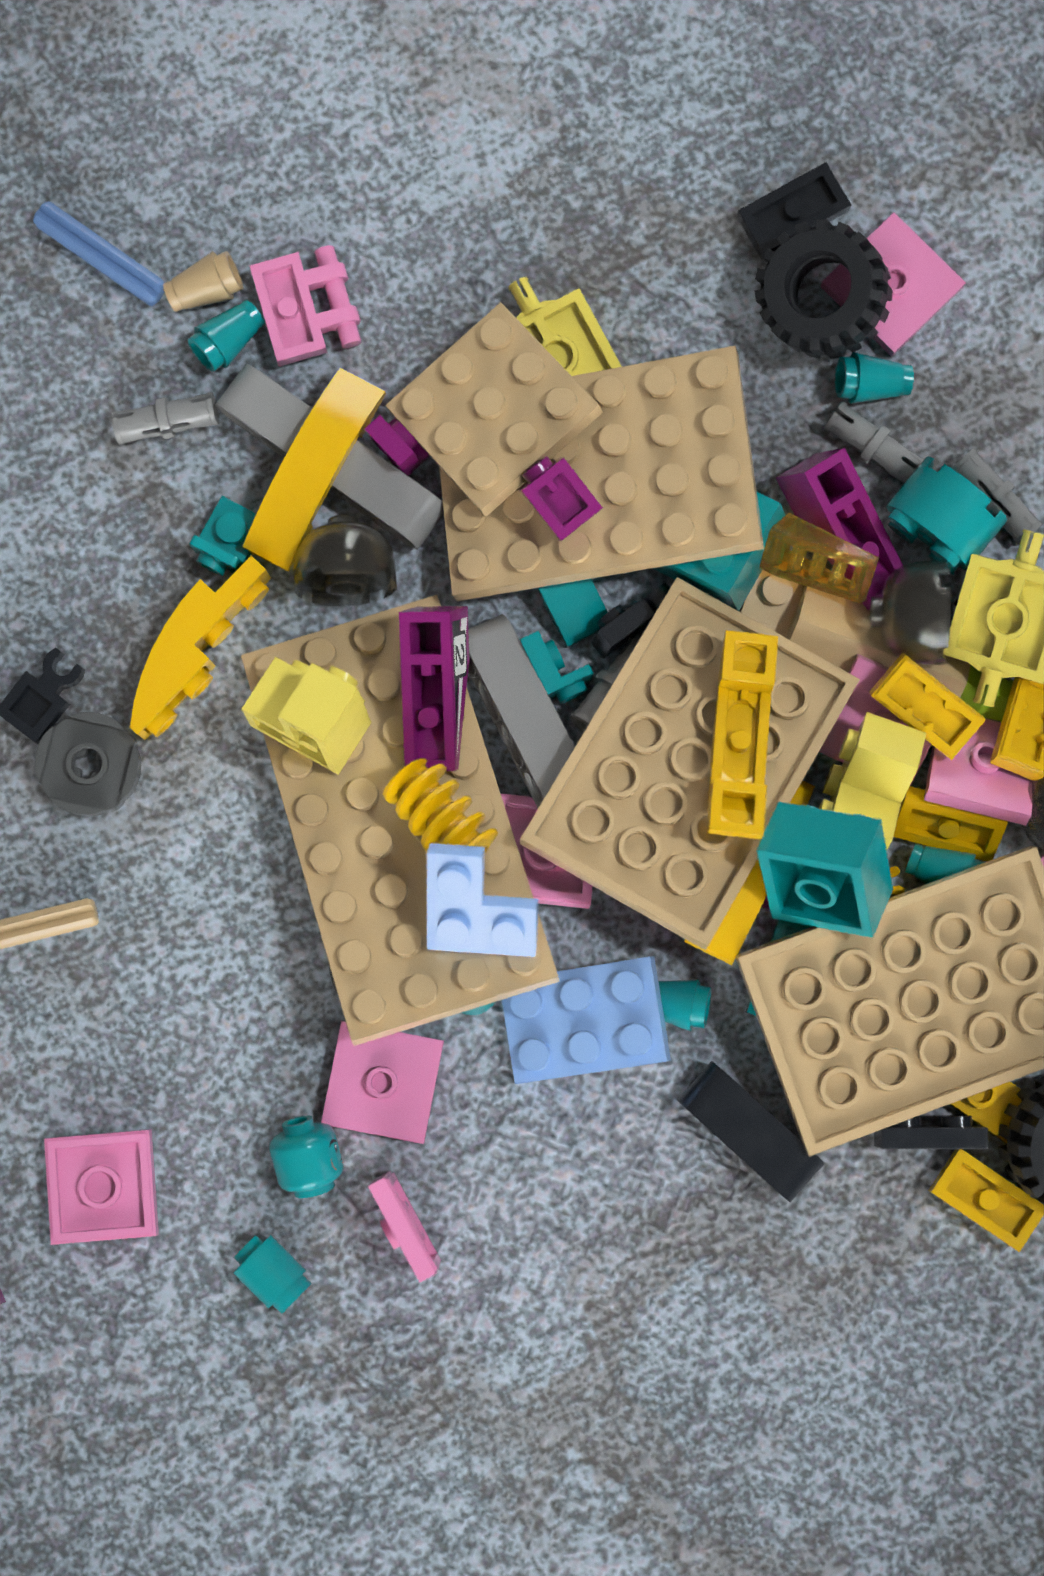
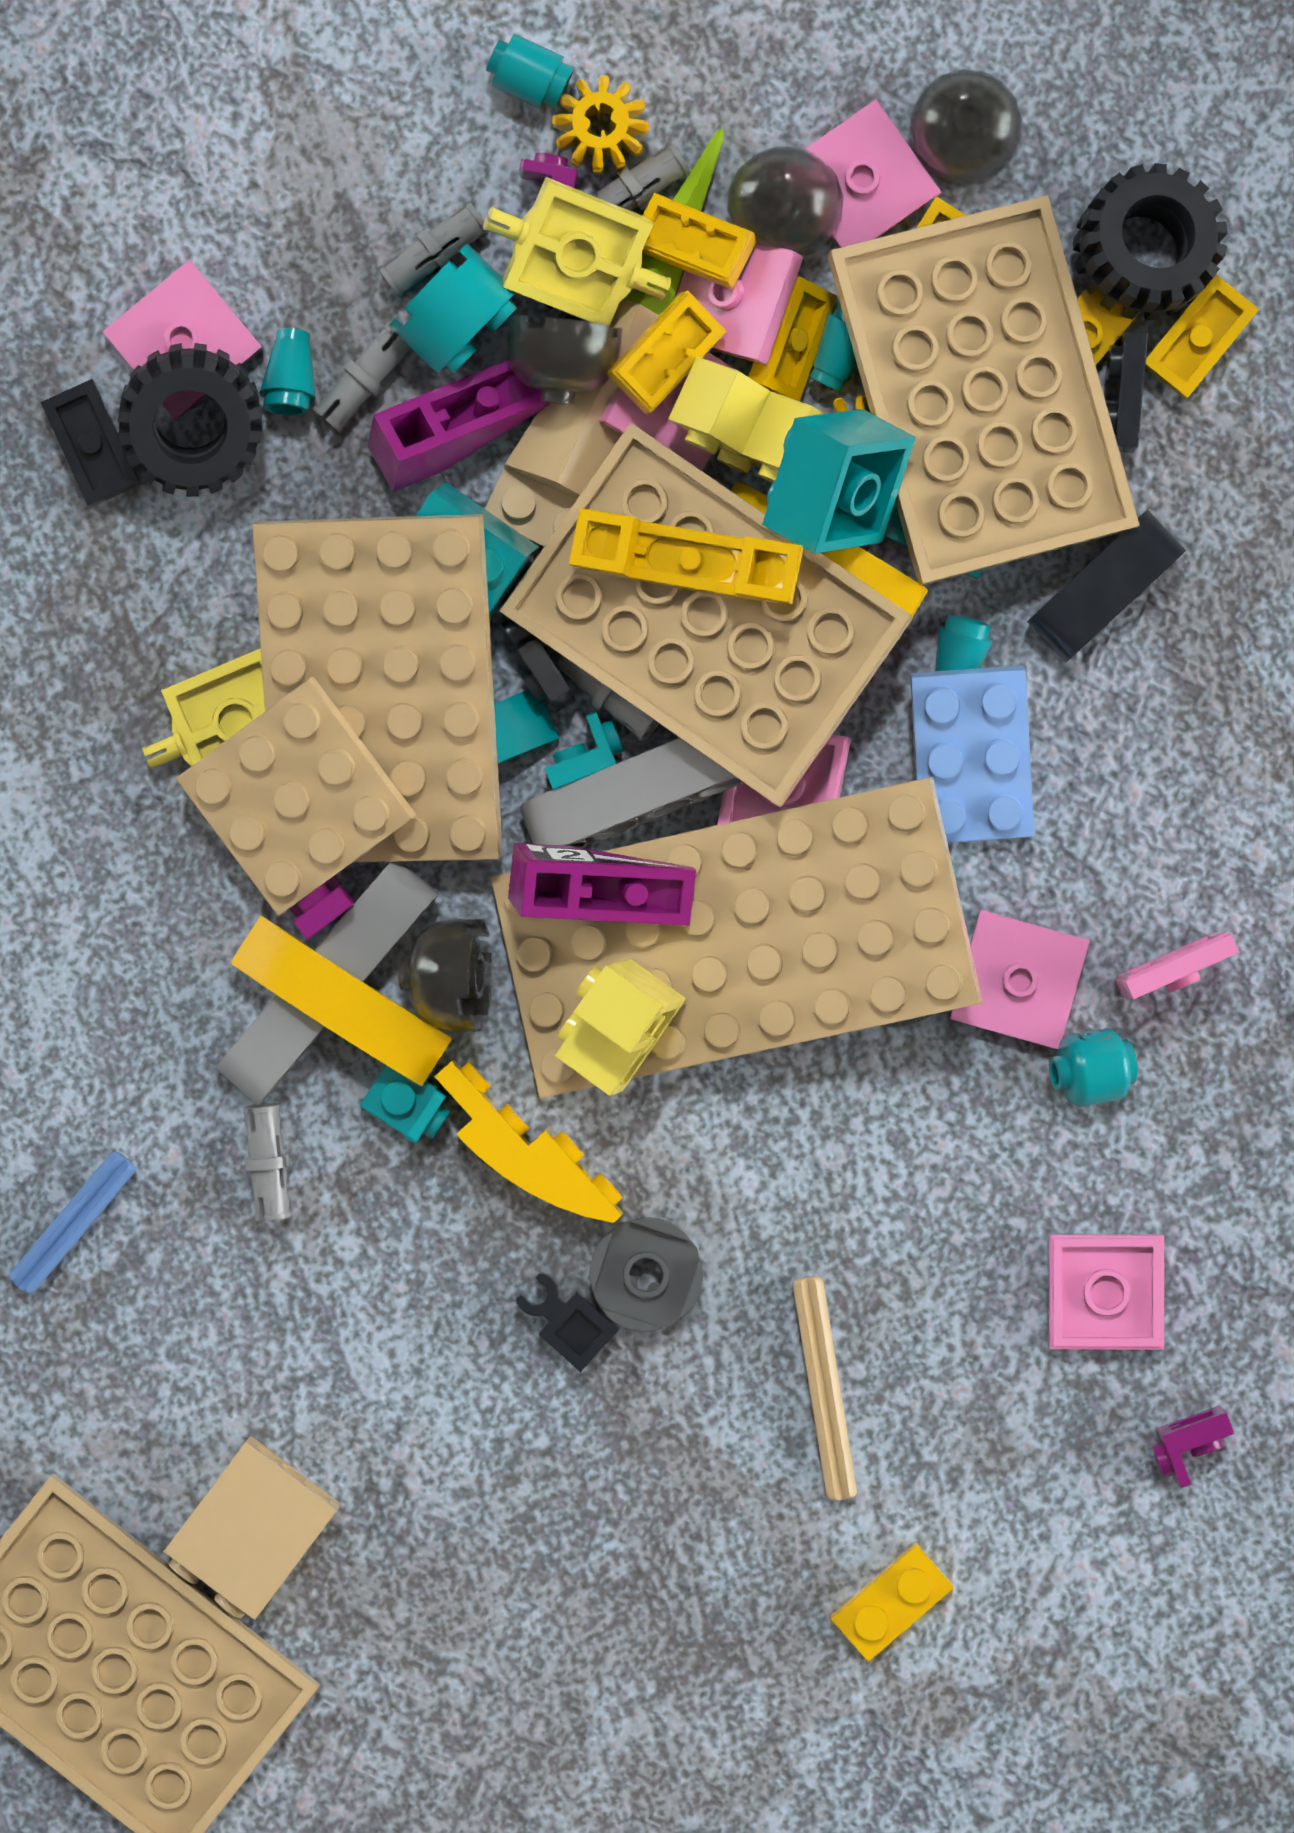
camera: 85 degrees left, 5 degrees up
tan cone [163,251,243,312] -> none
teal cone [187,300,265,372] -> none
teal brick [233,1235,312,1314] -> none
bright pink plate [250,245,361,367] -> none
yellow piece [383,758,498,853] -> none
light blue plate [427,843,538,957] -> none
magenta bracket [519,456,603,541] -> none
clear yellow slope [760,513,879,604] -> none

